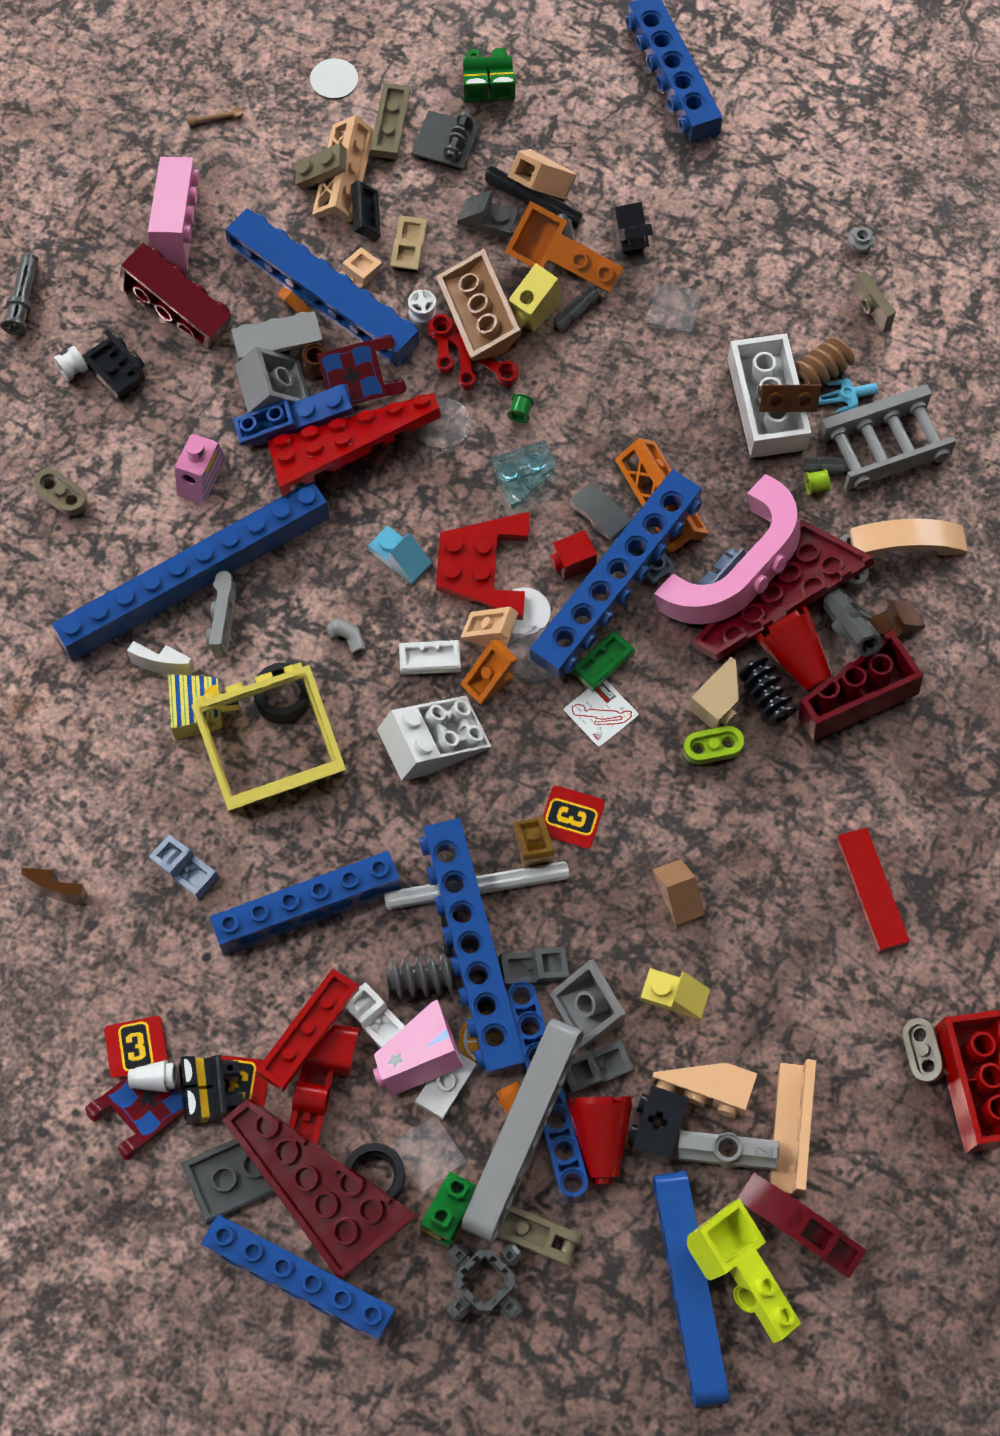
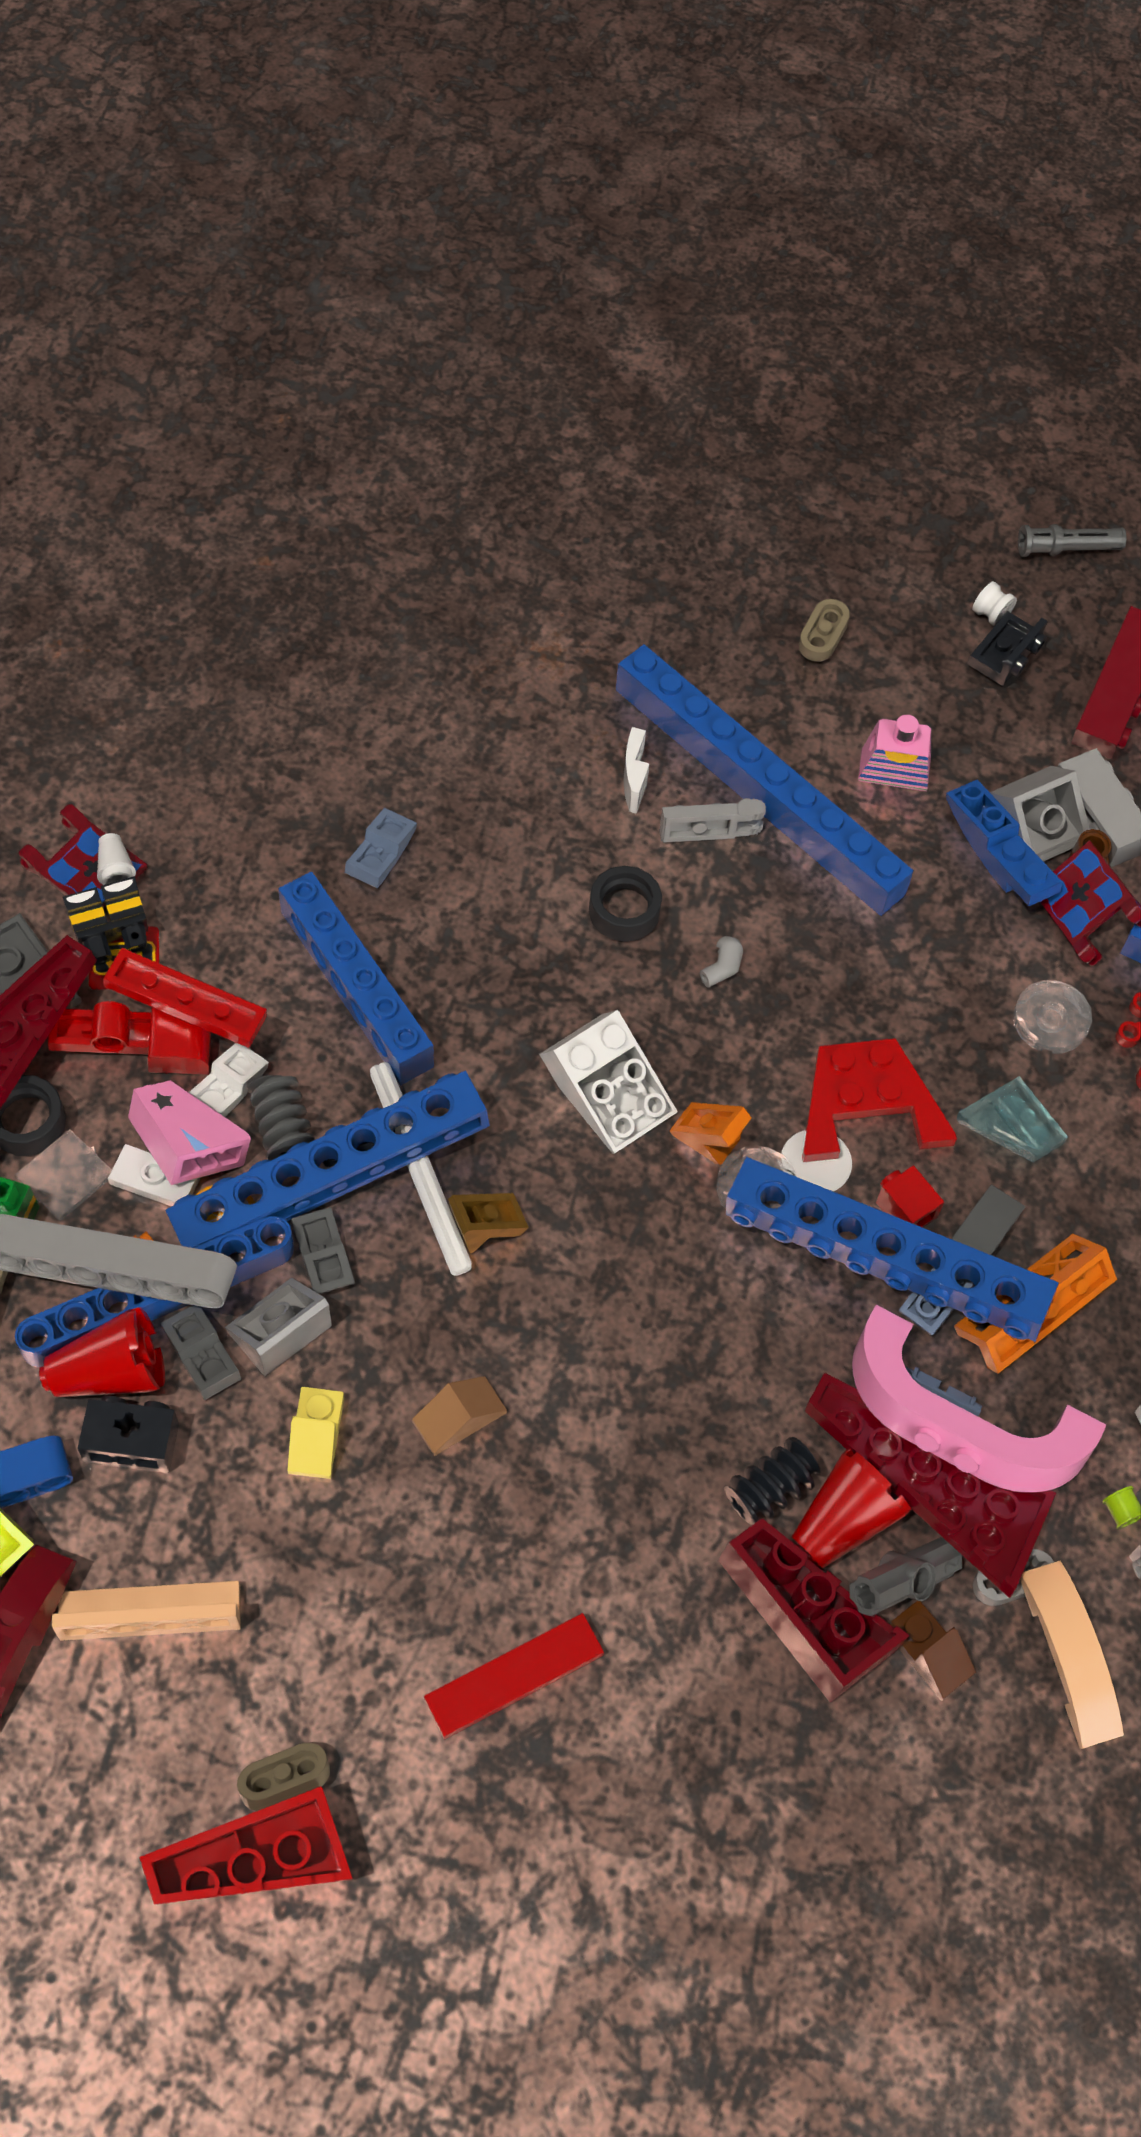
camera: 75 degrees right, 5 degrees down
reddish brown slope [21,868,87,906] -> none
sticker [104,1016,167,1078] -> none
light yellow torso [168,674,240,740] -> none
light yellow window [191,662,346,811] -> none
red wing [267,393,442,497] -> none
medium azure slope [368,525,432,585] -> none
white plate [399,640,461,675] -> none
light nougat slope [461,606,518,648] -> none
green axle [507,394,534,423] -> none
sticker [543,785,605,849] -> none
white sticker [564,680,639,747] -> none
green plate [571,630,635,692] -> none
light nougat slope [650,1063,757,1118] -> none
light grey piece [678,1131,779,1171] -> none
lime plate [683,726,744,765] -> none
tan slope [689,657,739,729] -> none

